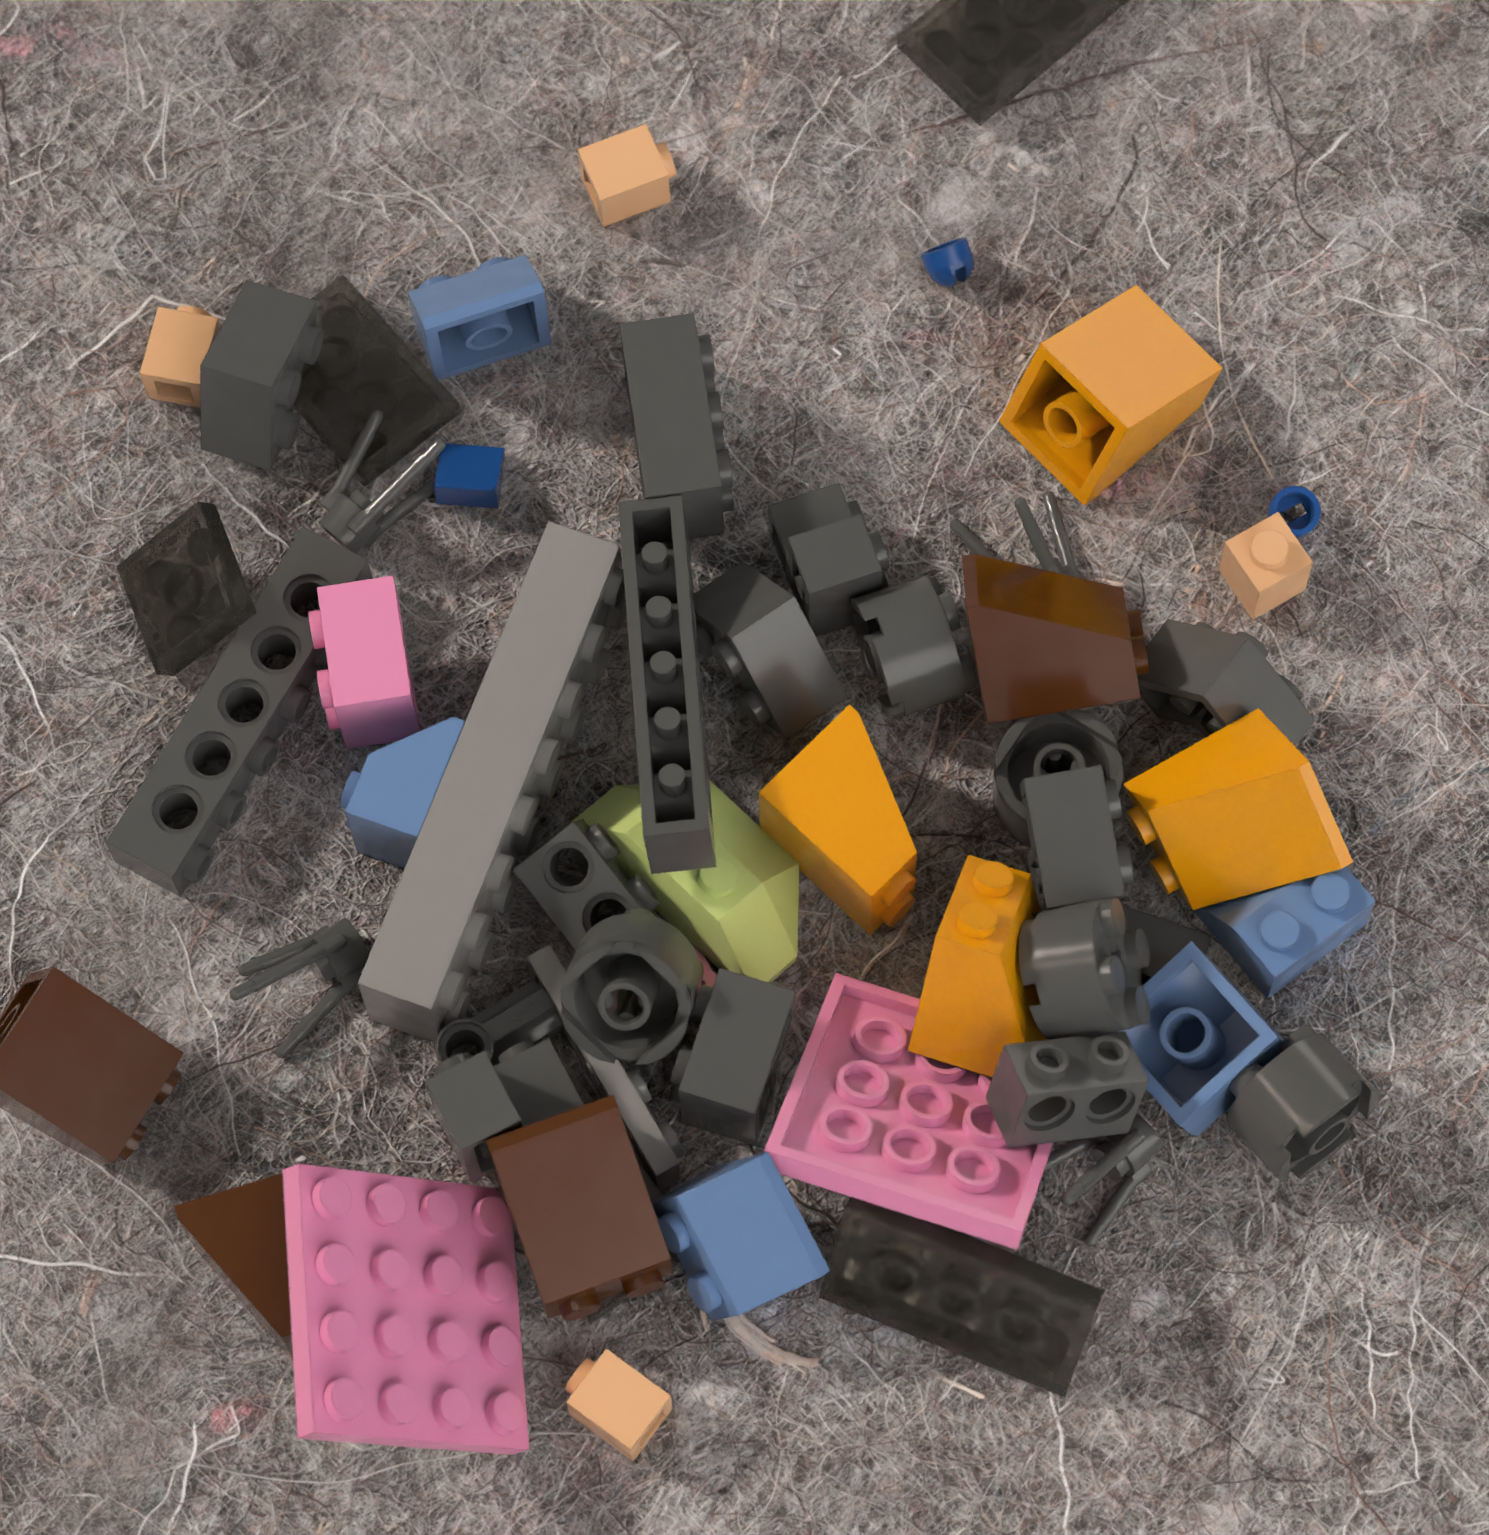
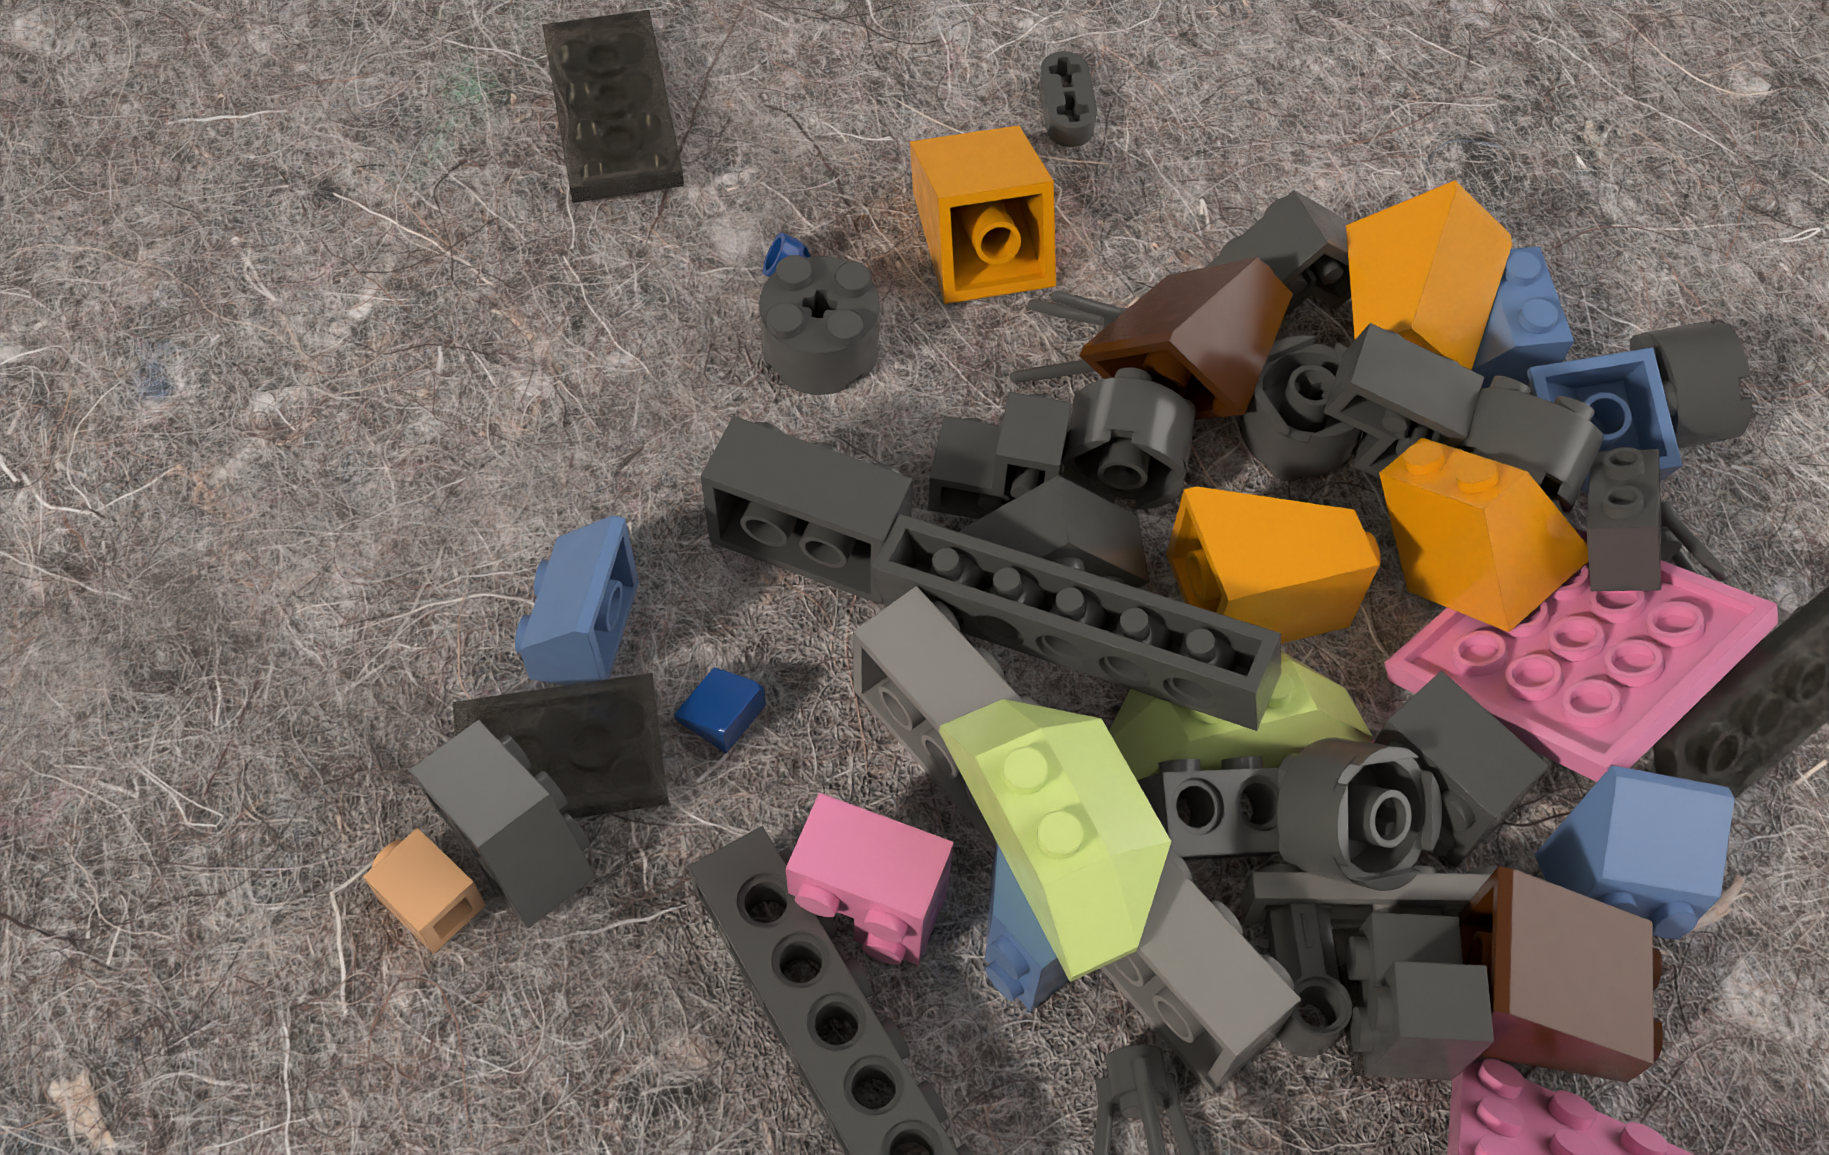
camera: 65 degrees left, 10 degrees down
clear smoke plate [116,502,257,676] -> none
dark grey plant [318,410,446,554] -> none
light nougat brick [565,1349,673,1461] -> none
light nougat brick [578,124,677,227] -> none
light nougat brick [1219,512,1313,620] -> none
blue hinge [1267,486,1321,538] -> none
none -> dark grey brick [759,255,880,395]
none -> yellowish green wedge [939,699,1171,982]
none -> dark grey beam [1039,51,1097,147]

